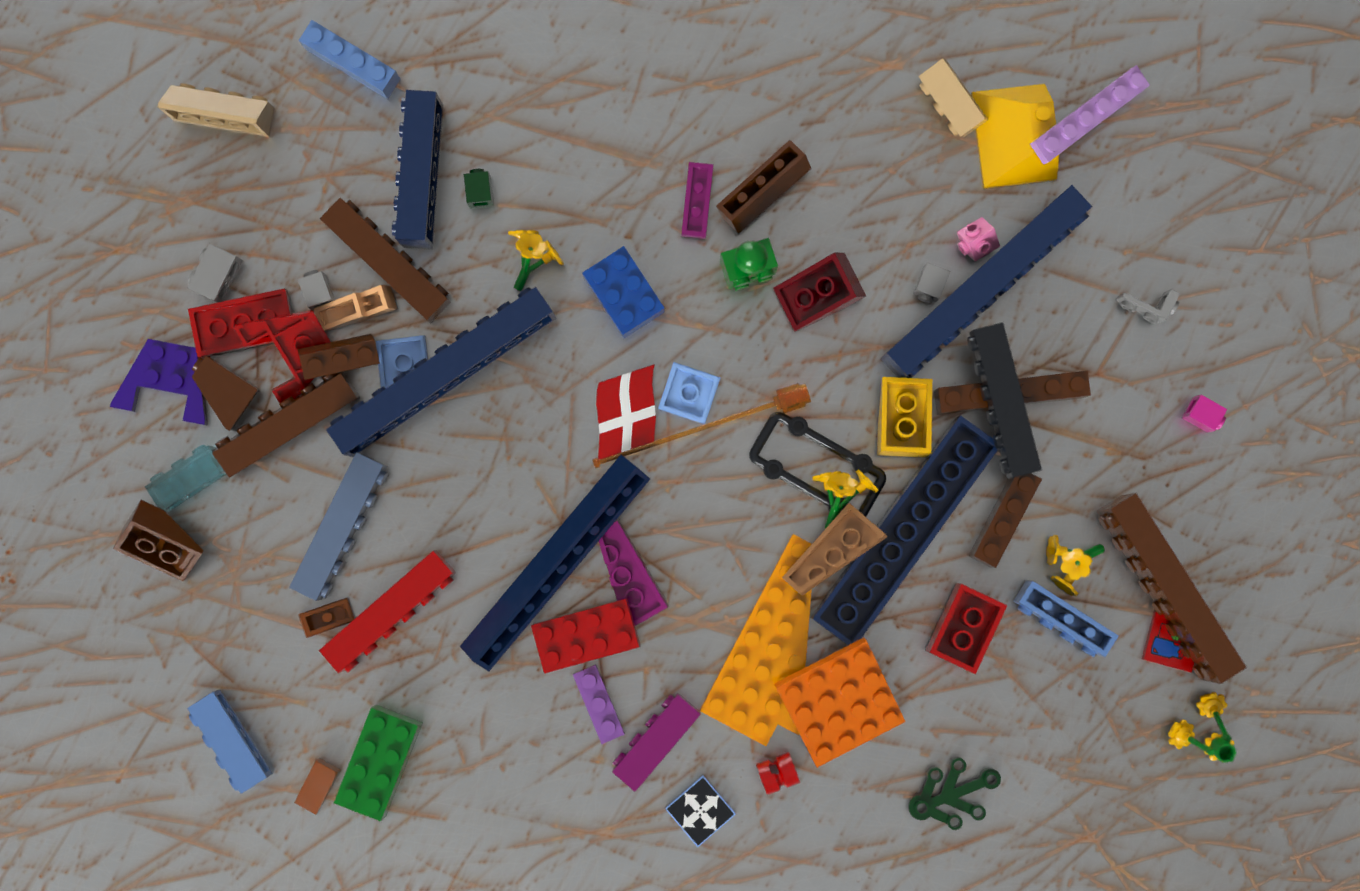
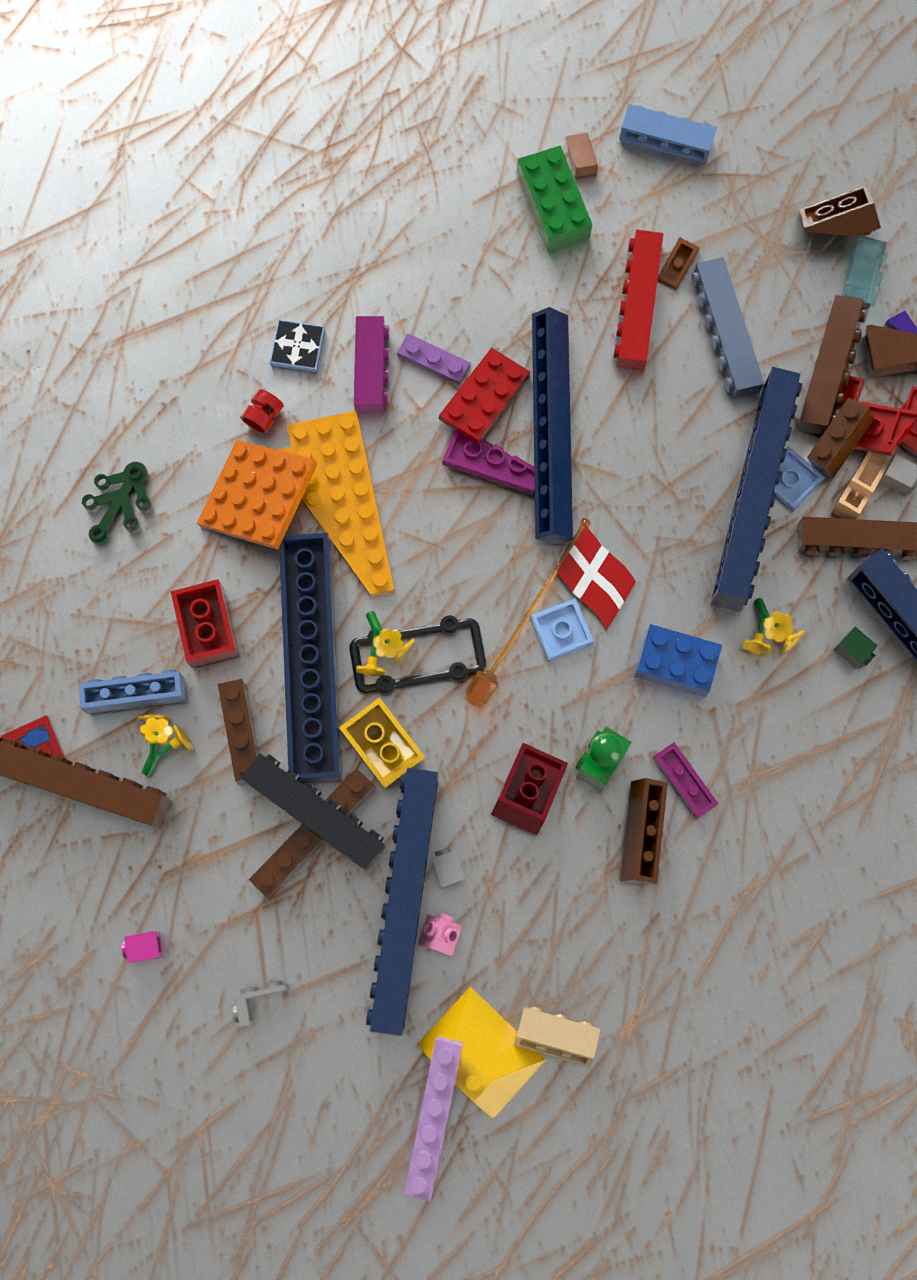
camera: 140 degrees right, 10 degrees down
medium nougat wing [782,503,888,595] -> none

